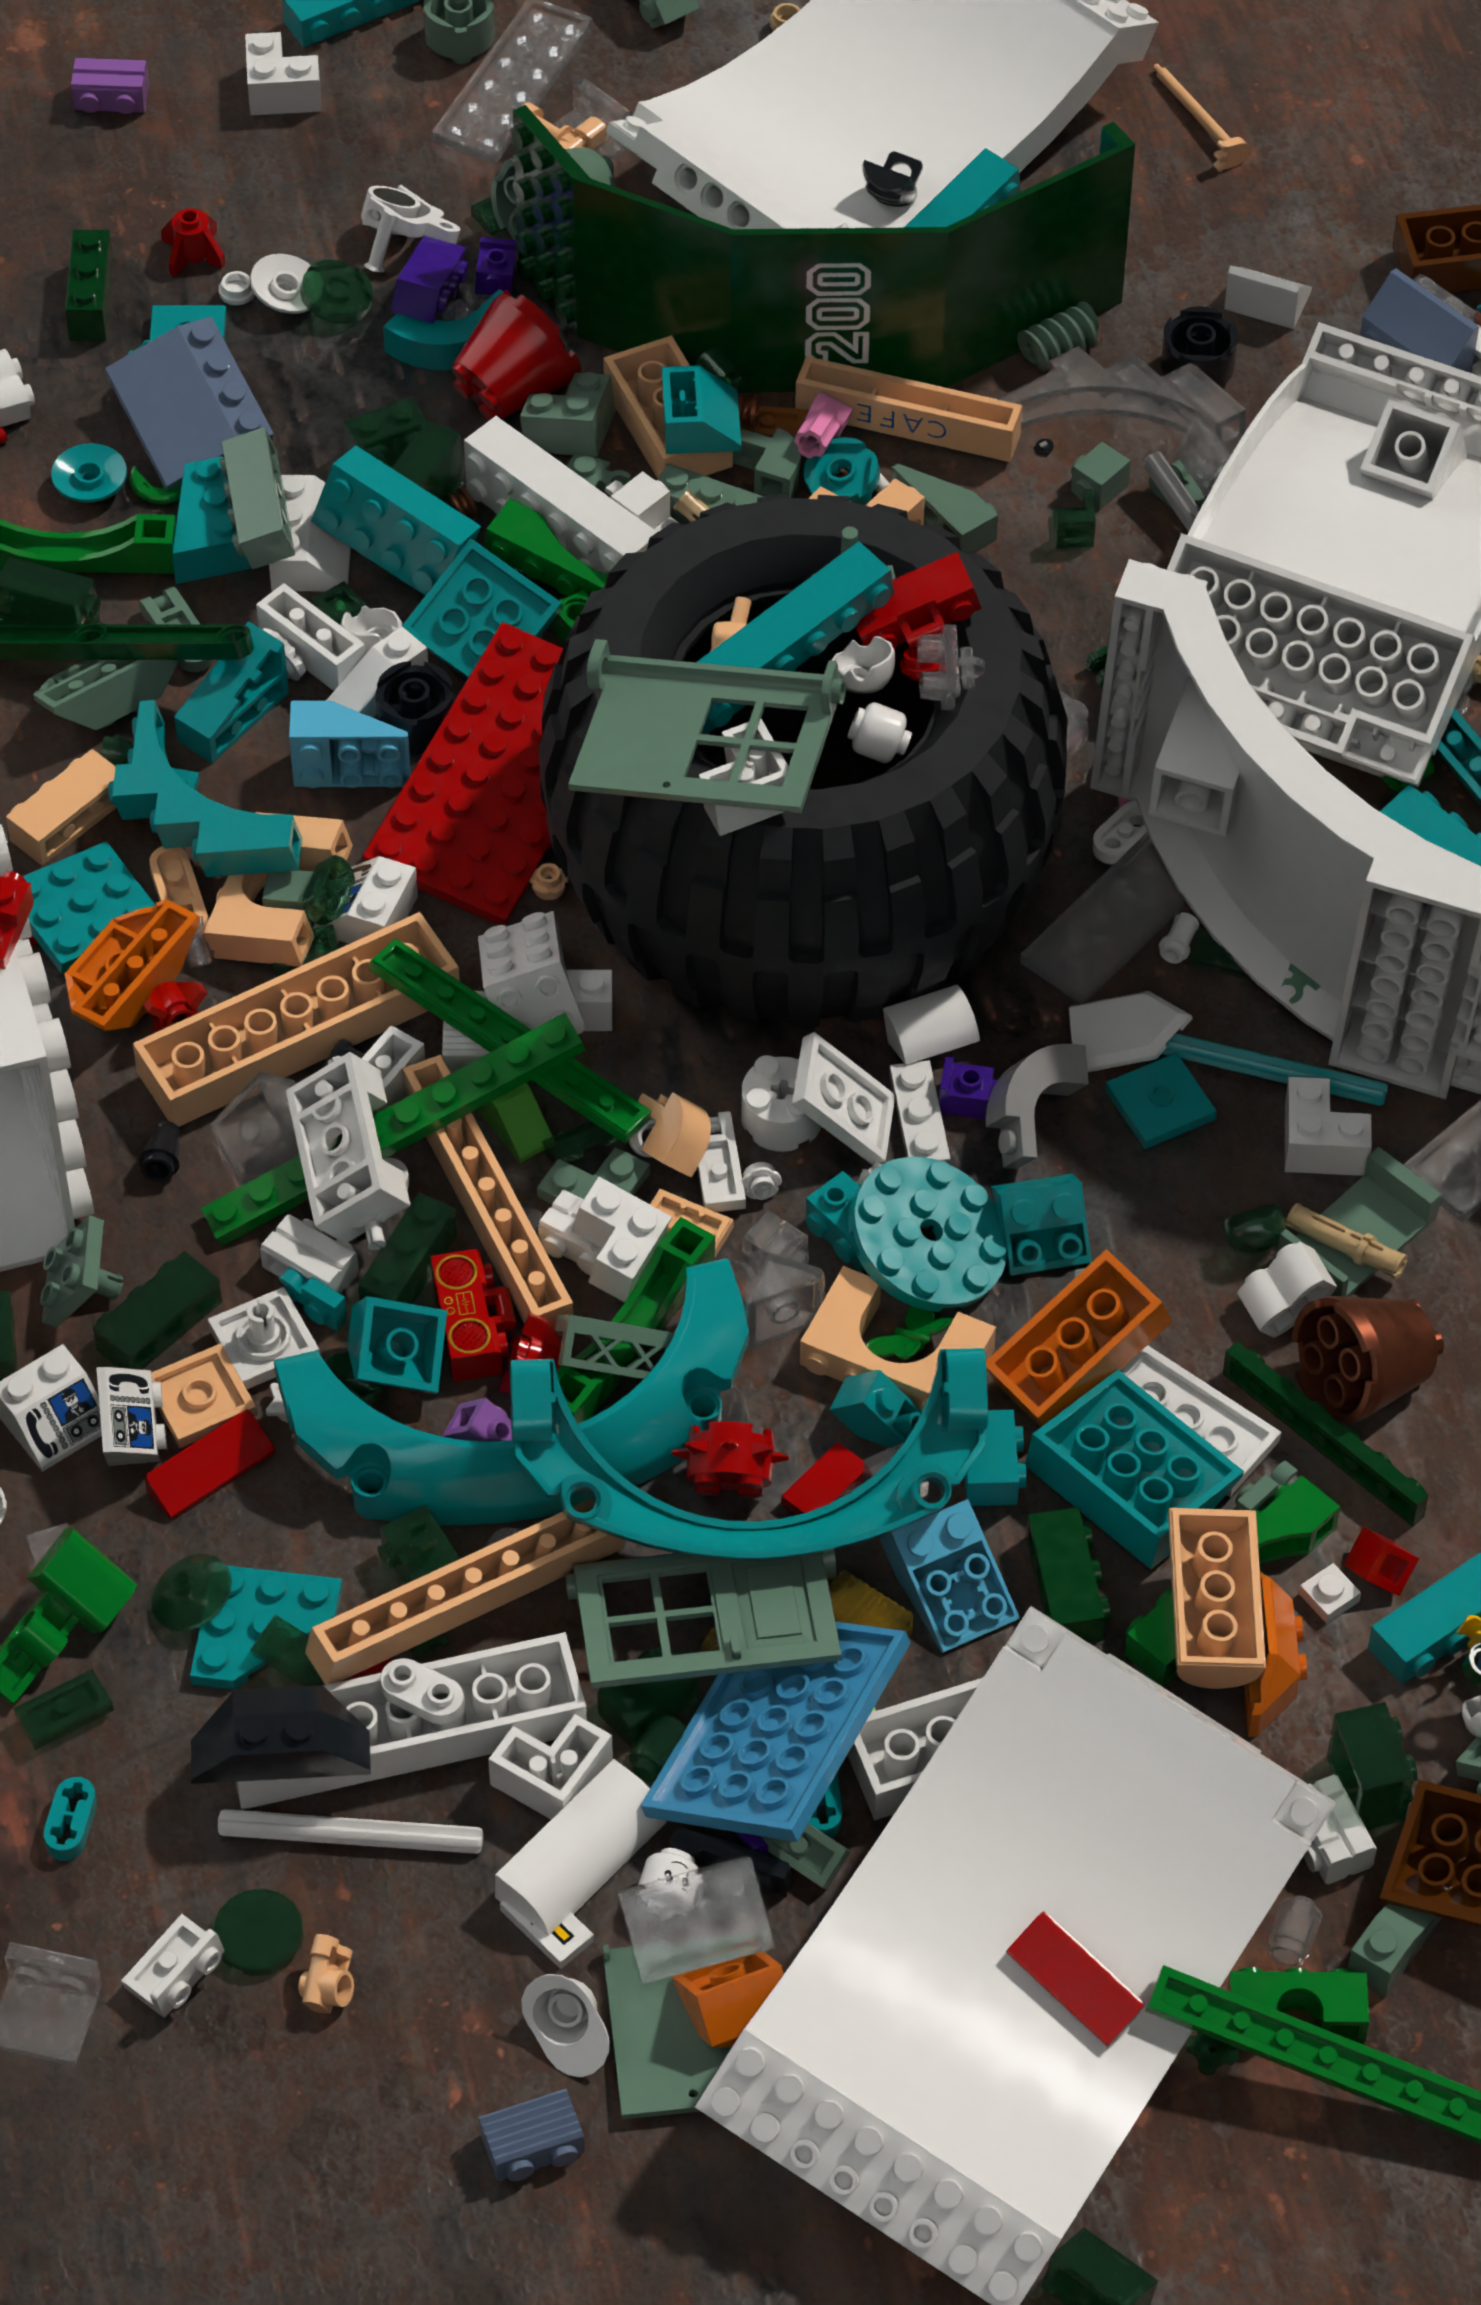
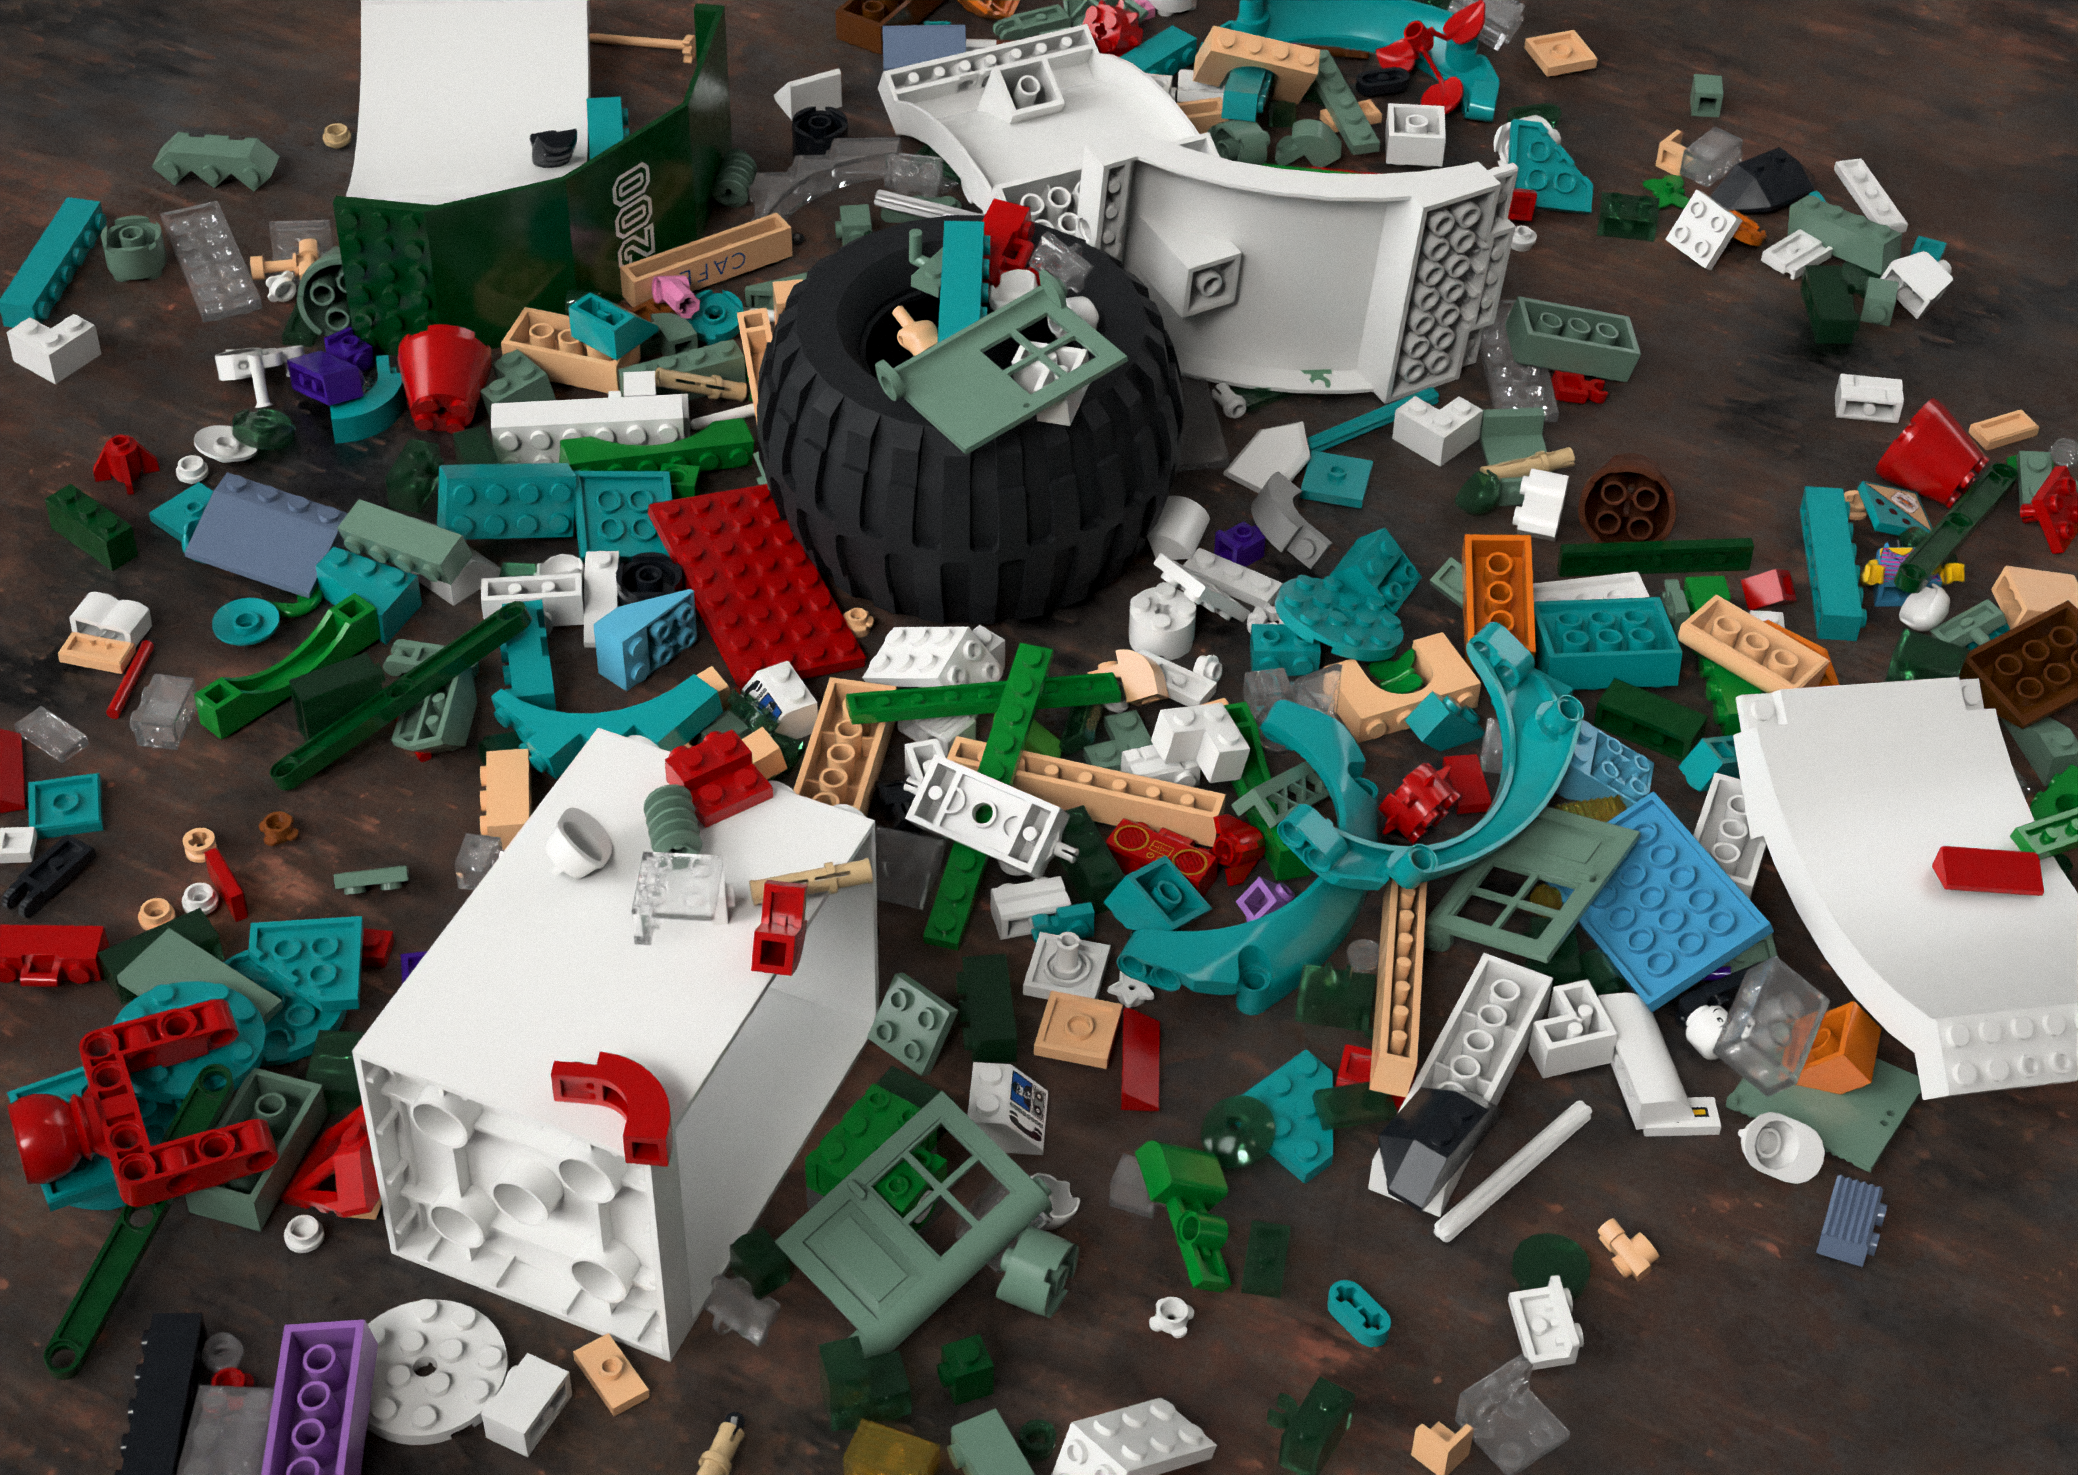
camera: 50 degrees left, 10 degrees down
white slope [96,1367,167,1466] -> none
white plate [381,1658,464,1724] -> none

